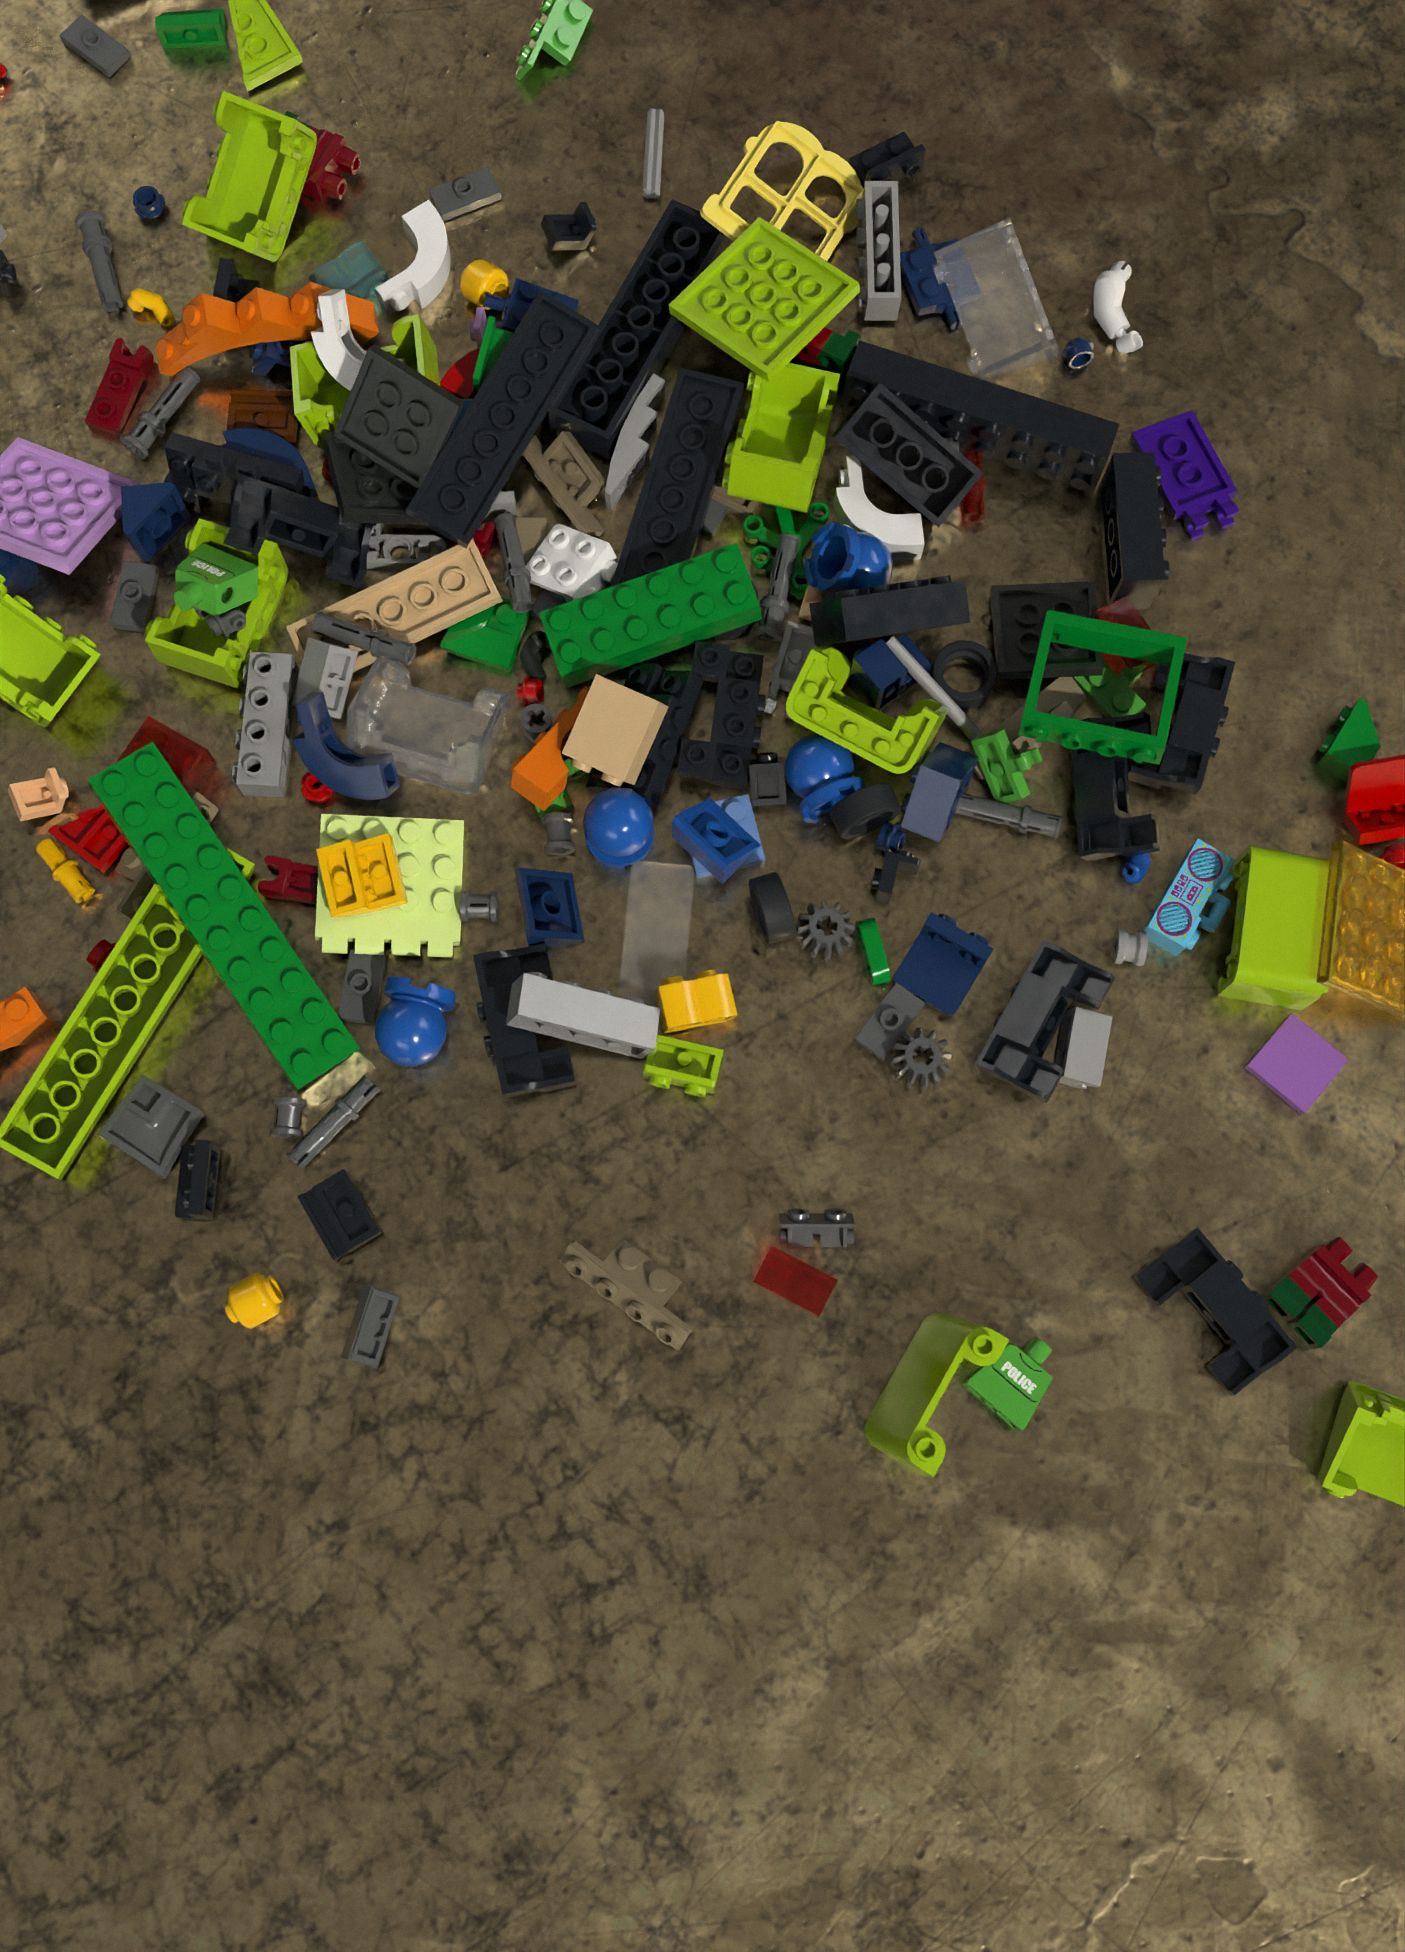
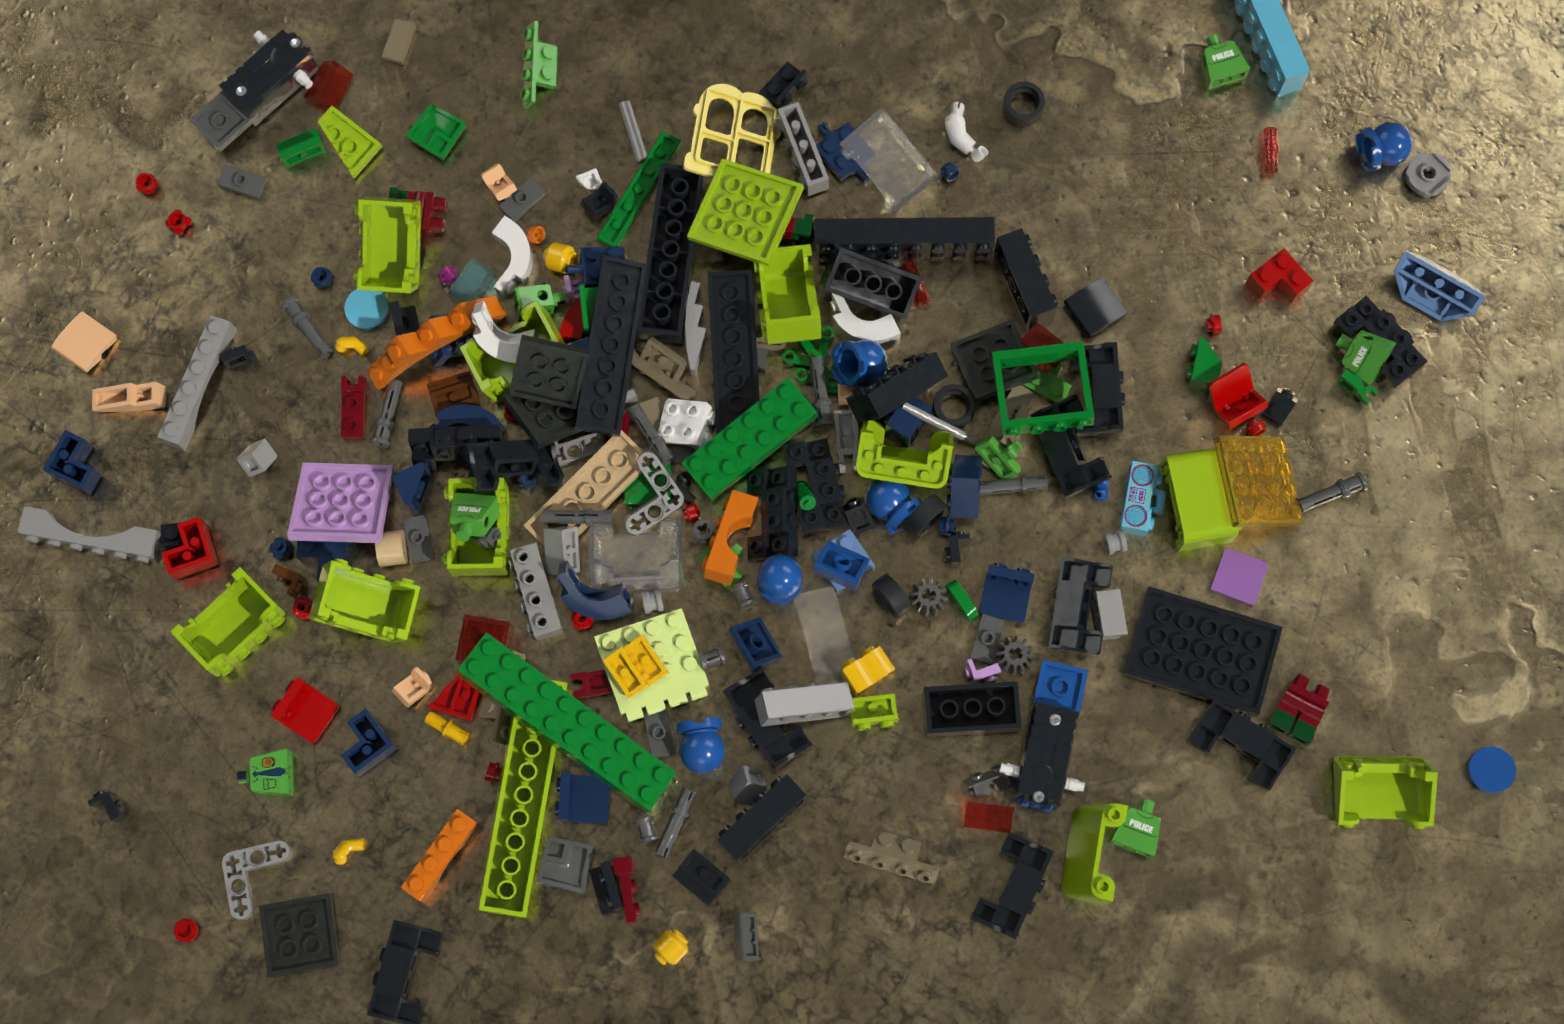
camera: 15 degrees left, 0 degrees up
tan brick [562,674,668,787] -> none
dark purple tile [1129,410,1239,541] -> none
none -> medium azure tile [344,289,390,331]
none -> tan piece [375,530,408,567]
none -> green plate [406,104,467,161]
none -> magenta plate [437,265,458,285]
none -> light nougat bracket [481,163,517,201]
none -> bright green torso [513,284,566,322]
none -> dark blue plate [517,475,537,490]
none -> orange hinge [526,226,545,244]
none -> dark blue bracket [555,772,610,824]
none -> white tile [576,168,602,191]
none -> green tile [596,130,682,247]
none -> dark red plate [612,856,641,925]
none -> light grey beam [625,450,684,535]
none -> light grey wheel [642,589,664,614]
none -> black brick [718,774,807,865]
none -> light grey panel [728,765,767,806]
none -> green piece [797,480,816,510]
none -> black brick [923,681,1022,737]
none -> lavender bracket [963,658,1001,684]
none -> black bracket [970,832,1054,940]
none -> black piece [999,660,1088,813]
none -> black tyre [1003,81,1045,126]
none -> black slope [1064,278,1128,337]
none -> black plate [1123,586,1283,716]
none -> red plate [1206,313,1222,335]

